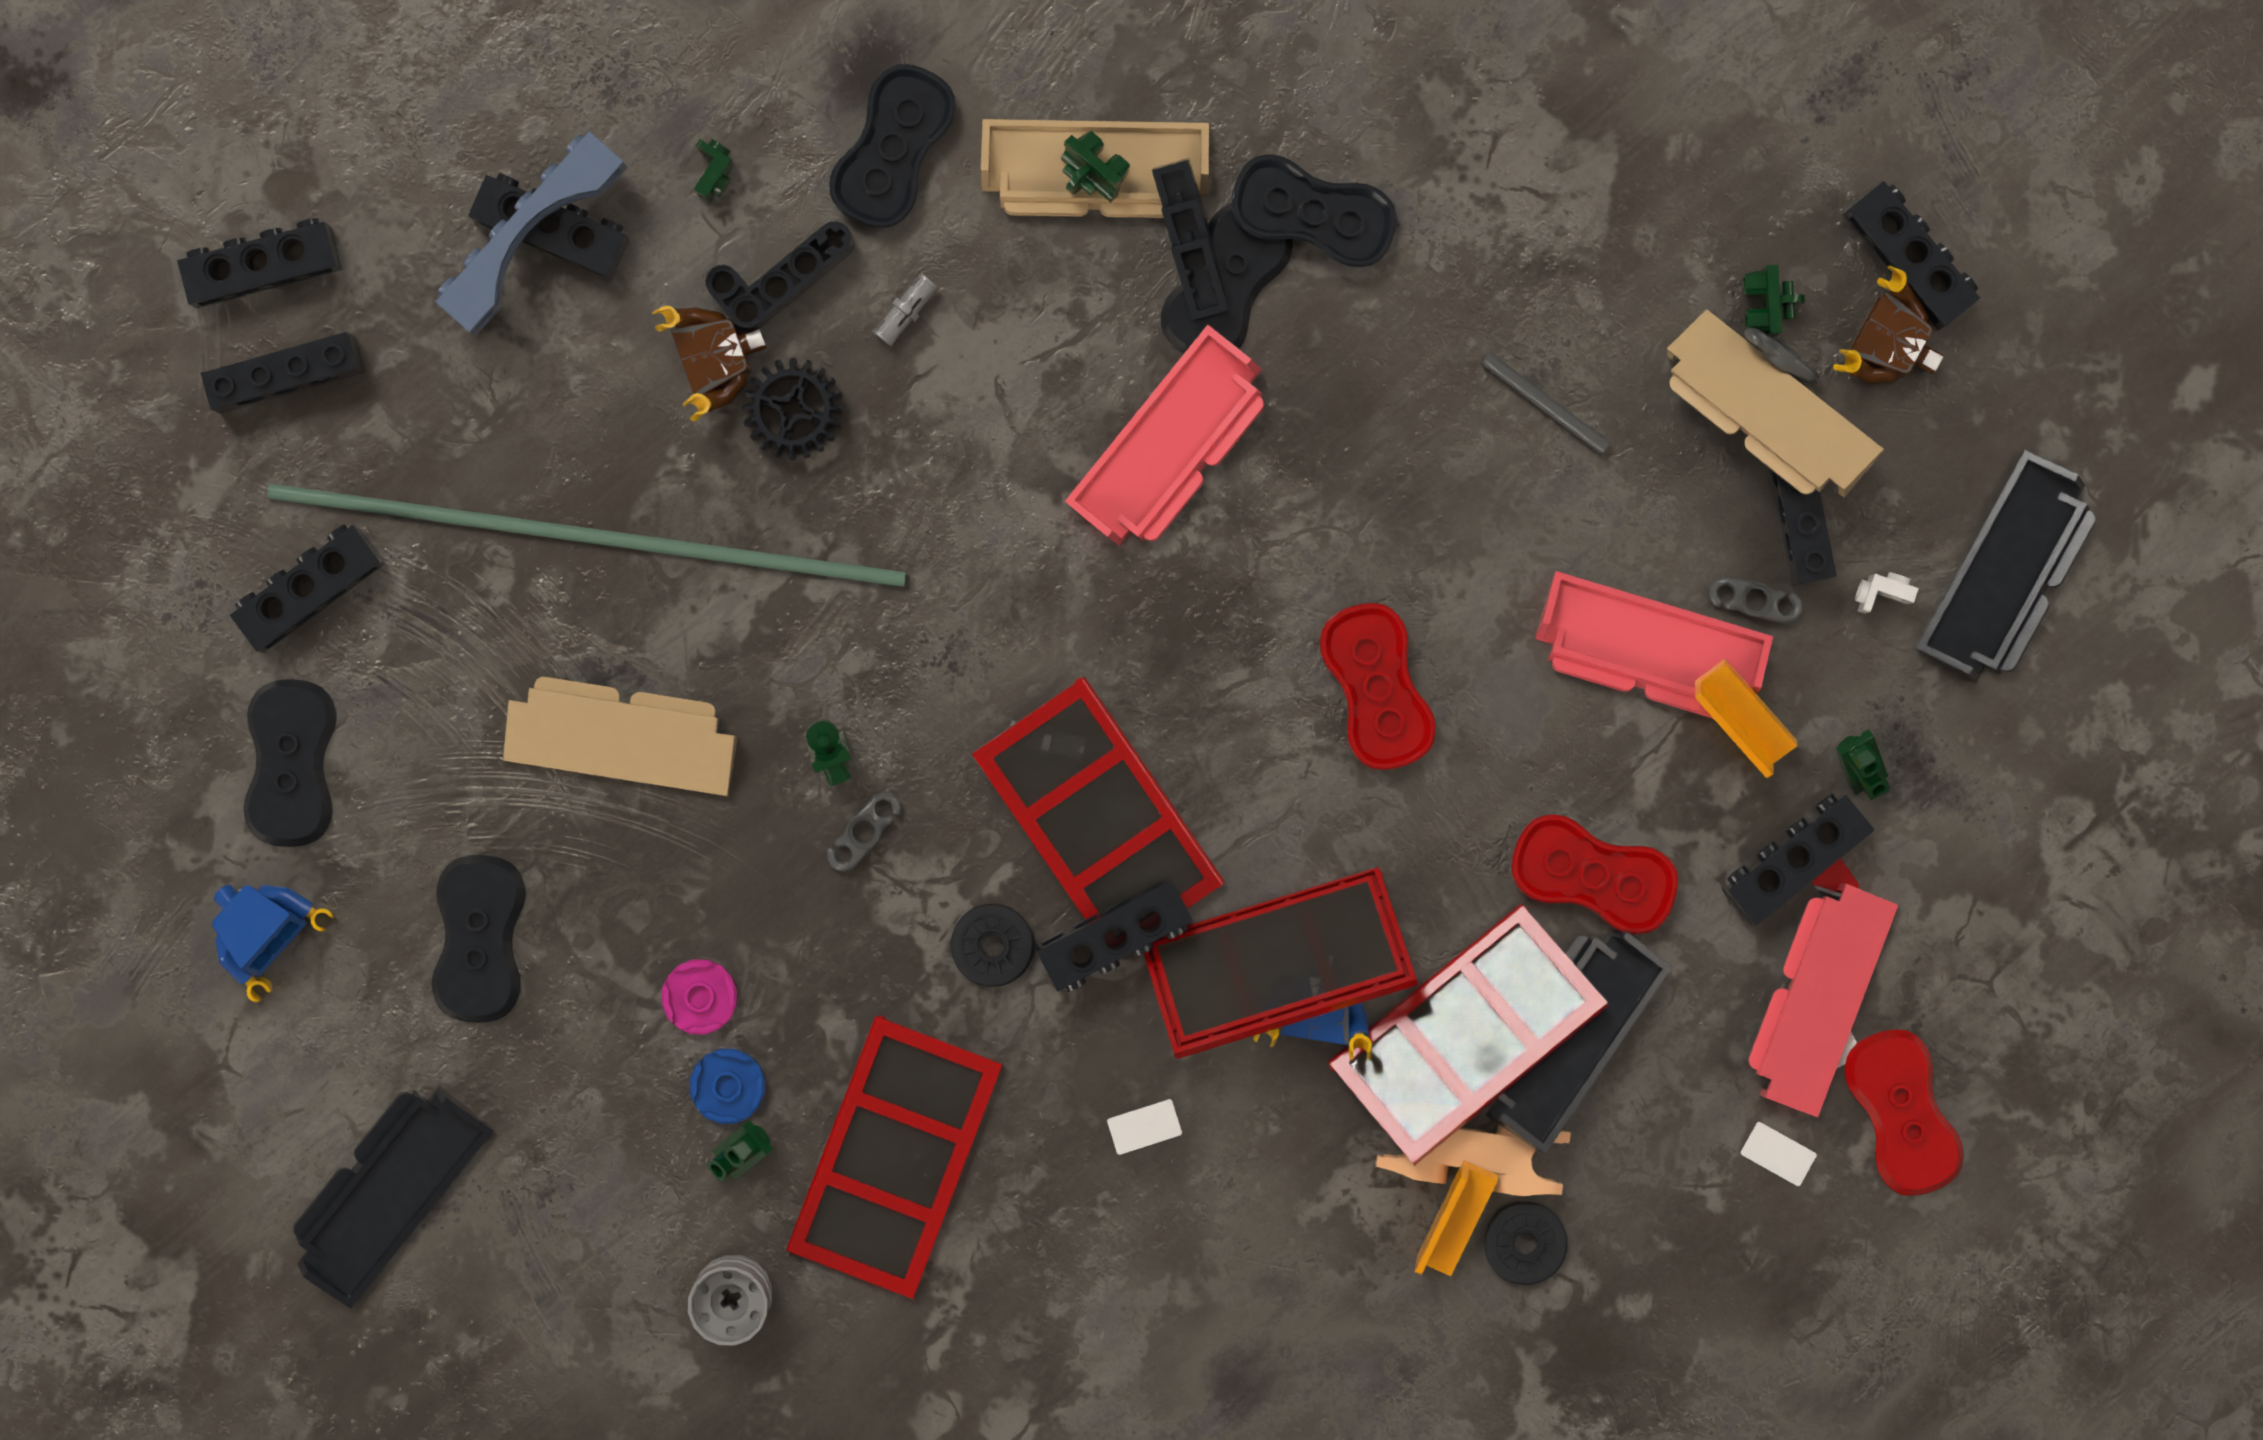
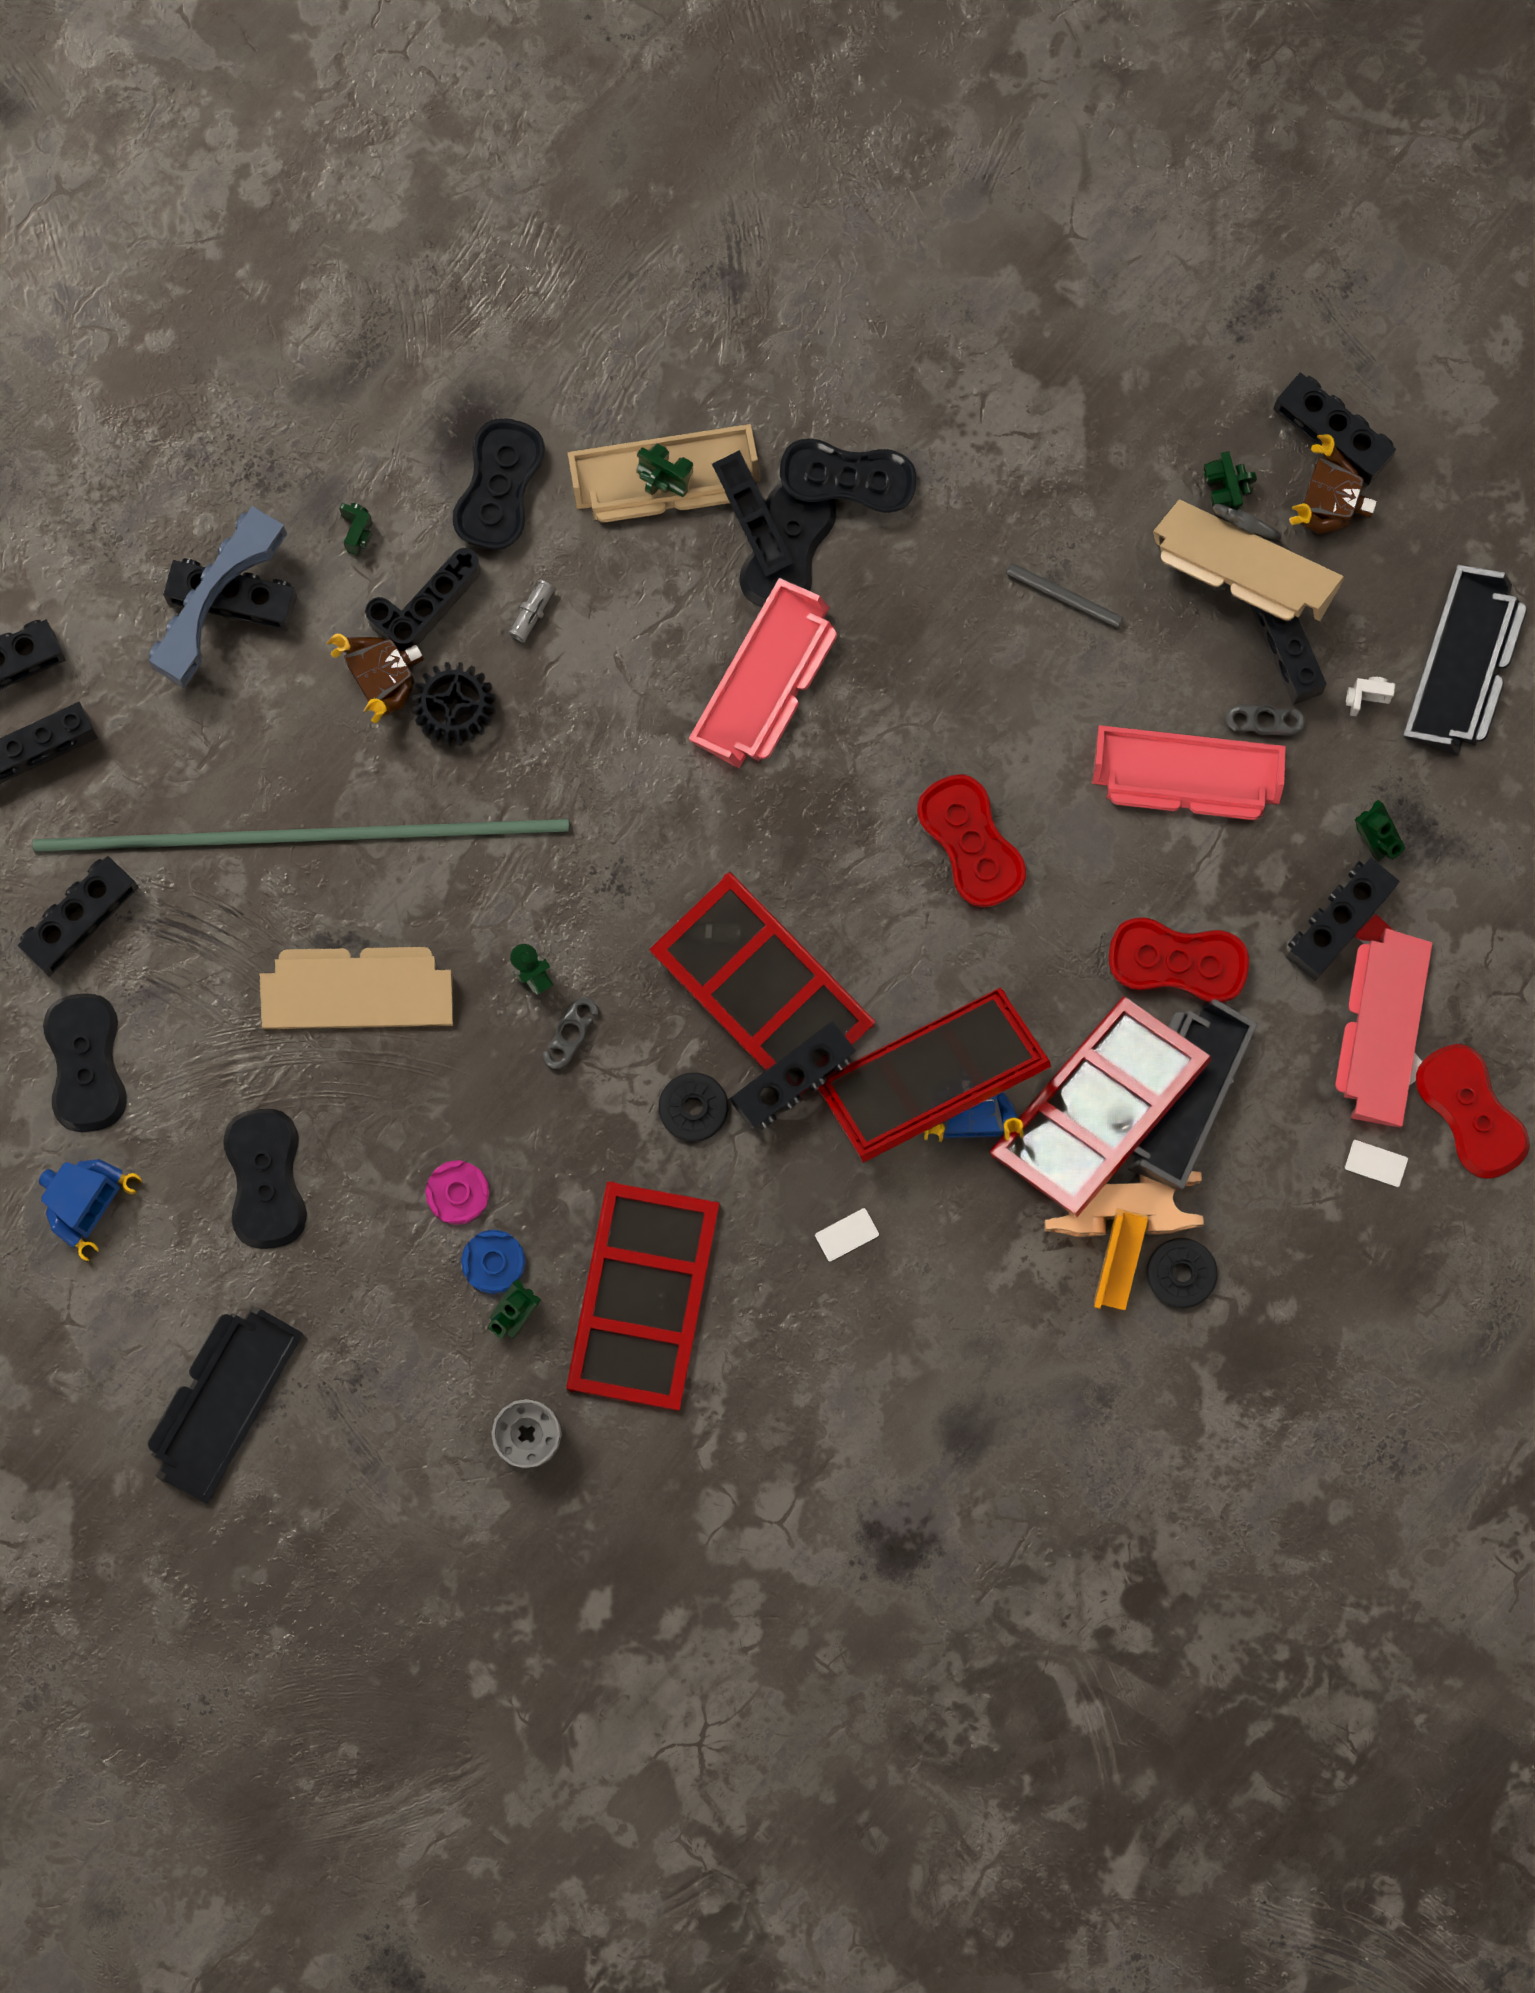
camera: 10 degrees left, 10 degrees down
light orange panel [1695,659,1798,779] -> none

